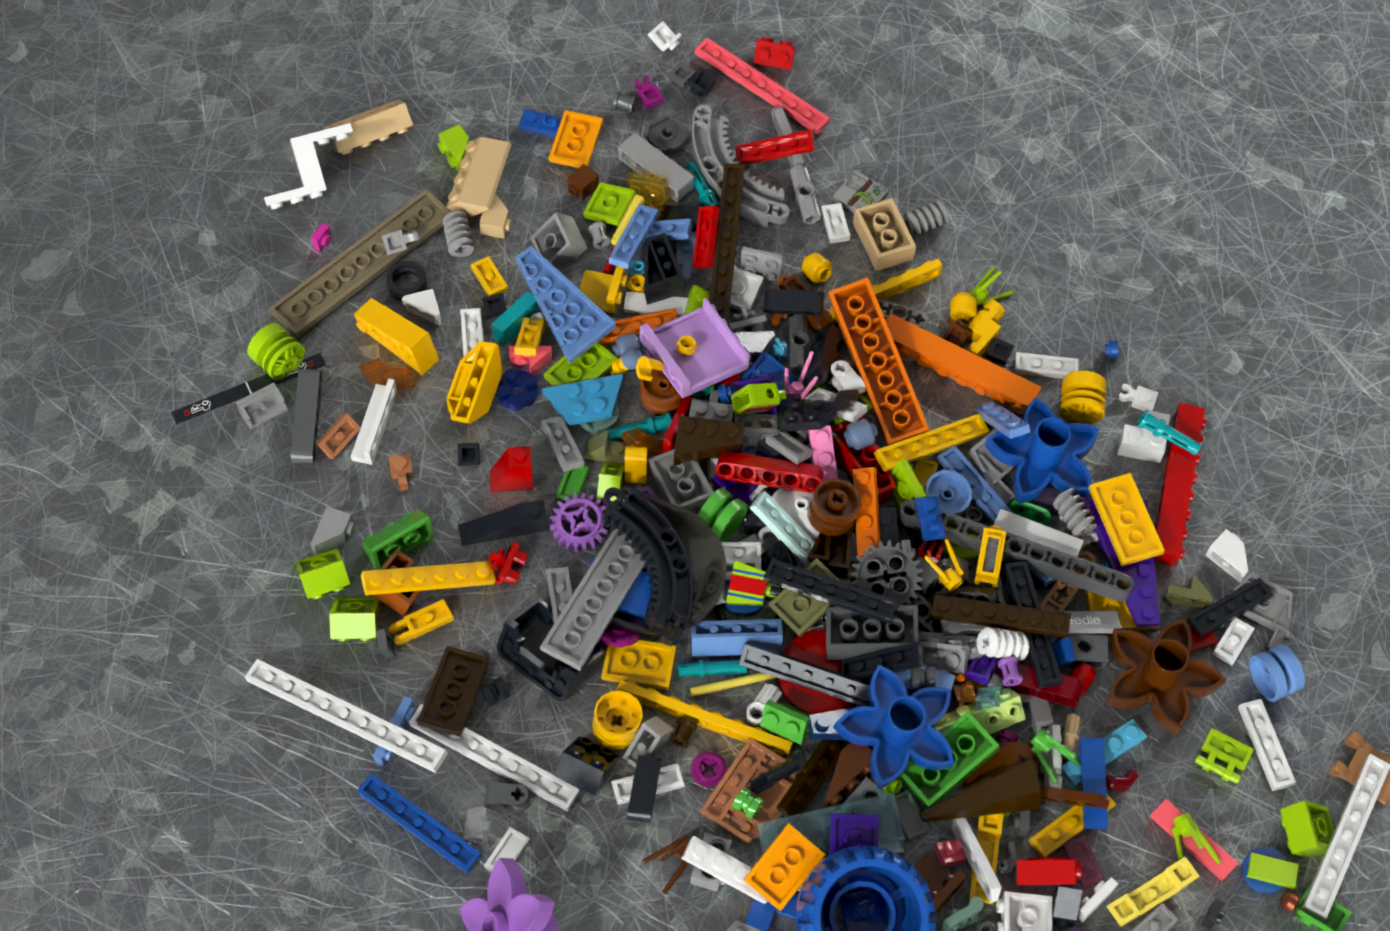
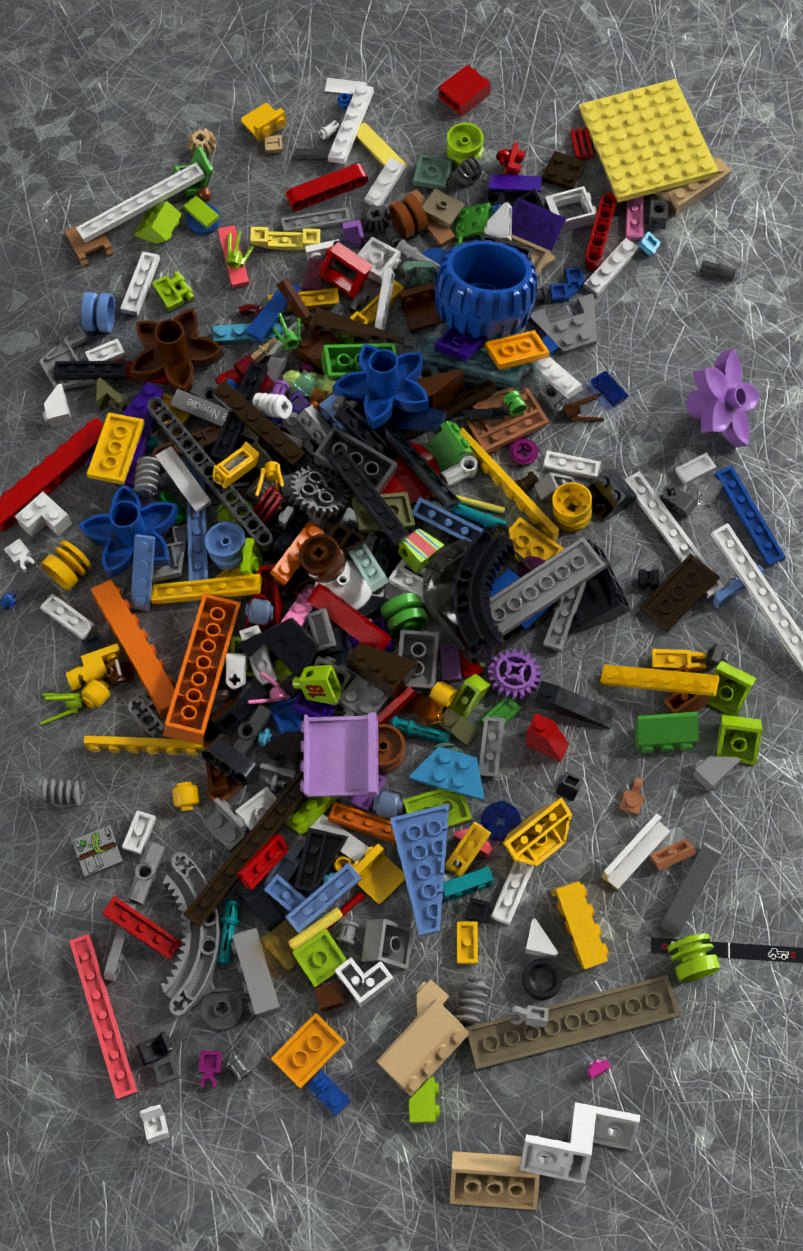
camera: 145 degrees left, 5 degrees up
light grey hinge [236,382,288,430] -> none
clear orange tile [359,358,415,390] -> none
red hips [488,542,528,585] -> none
yellow piece [611,349,664,381] -> none
black beam [627,754,662,823] -> none
yellow plate [676,336,697,355] -> none
blue plate [717,383,734,403] -> none
red bracket [753,37,797,70] -> none
tan brick [853,198,916,271] -> none
blue plate [915,496,945,541] -> none
coral tile [933,839,966,868] -> none
teal pin [1136,409,1201,456] -> none
black plate [1201,898,1225,929] -> none
none -> white brick [335,957,394,1008]
none -> clear blue tile [591,370,628,408]

